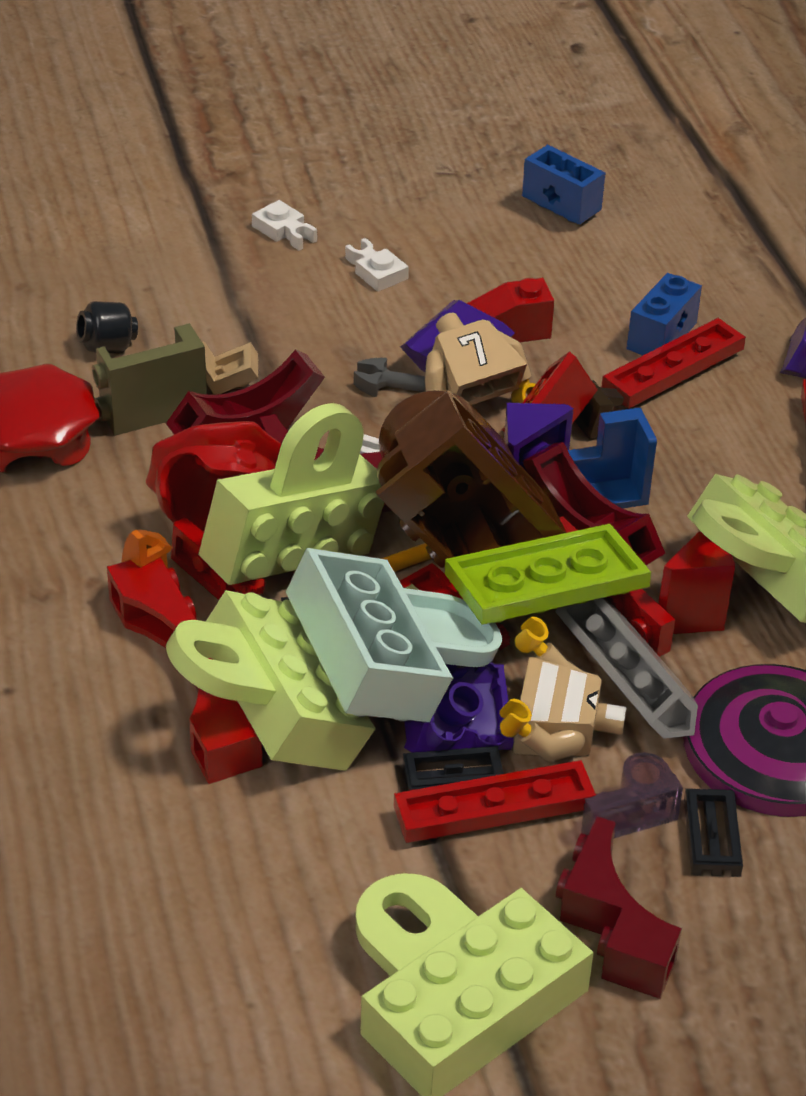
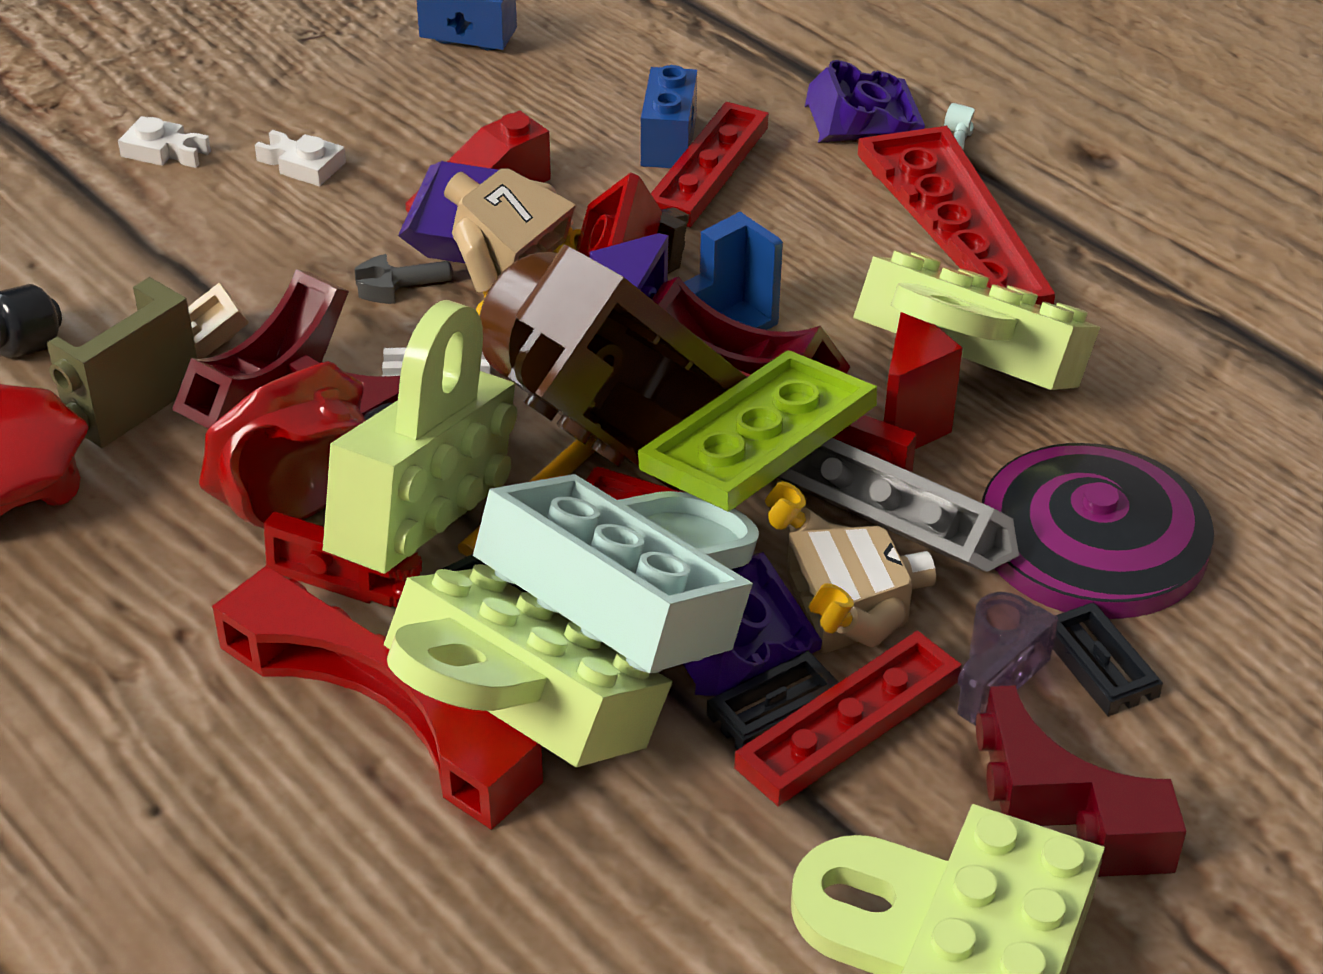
camera: 25 degrees left, 0 degrees up
orange slope [121,530,173,568] -> none

